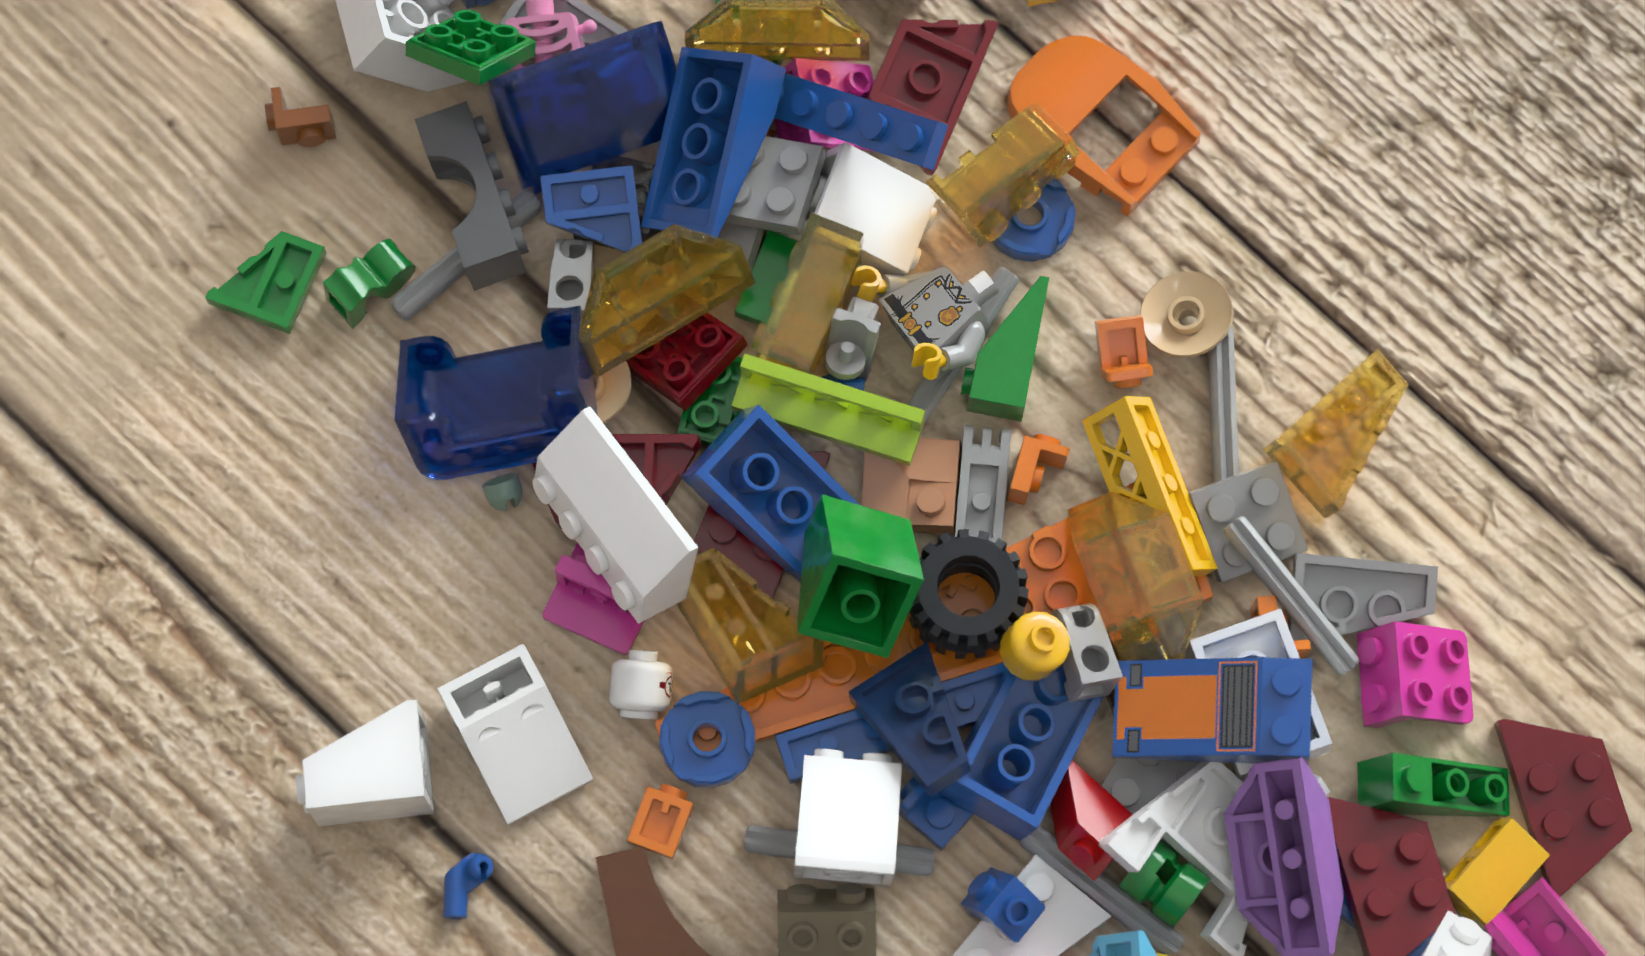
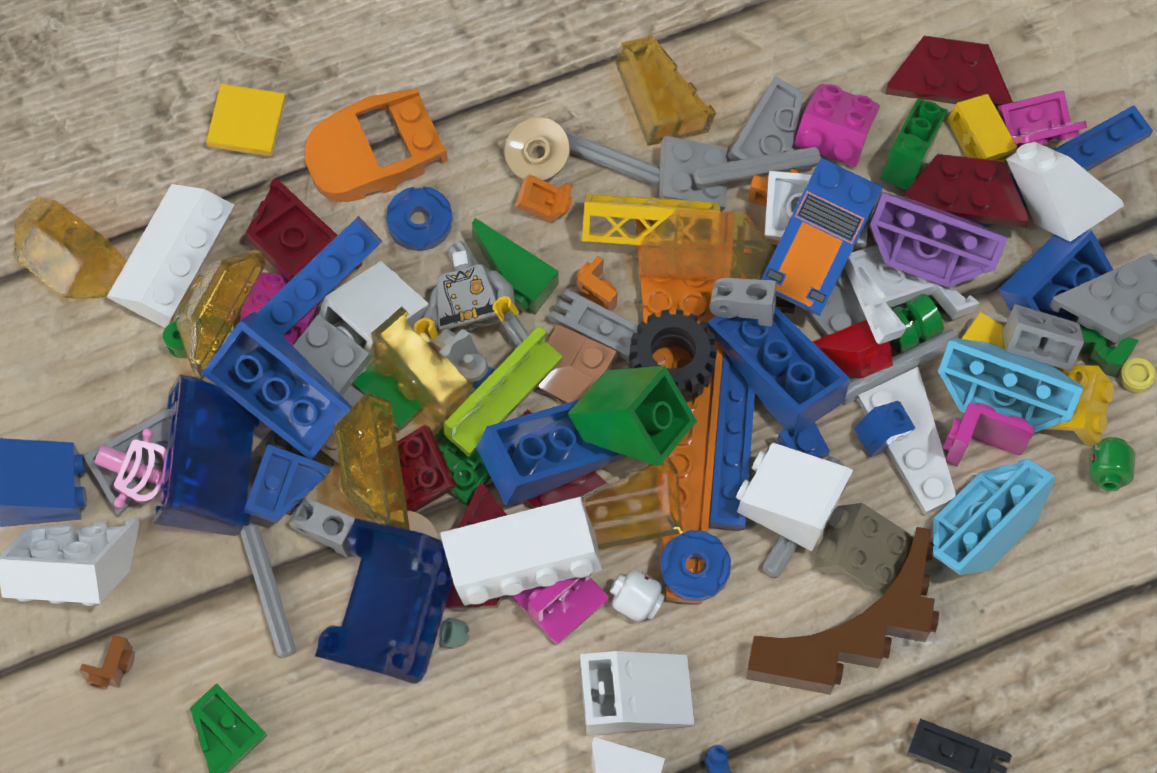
camera: 65 degrees left, 5 degrees down
green leg [323,239,416,329] -> none
green tile [405,10,536,86] -> none
dark grey arch [415,101,529,291] -> none
orange bracket [627,783,694,860] -> none
dark blue wing [848,642,971,797] -> none
clear yellow wedge [925,102,1080,248] -> none
yellow head [1000,611,1070,681] -> none

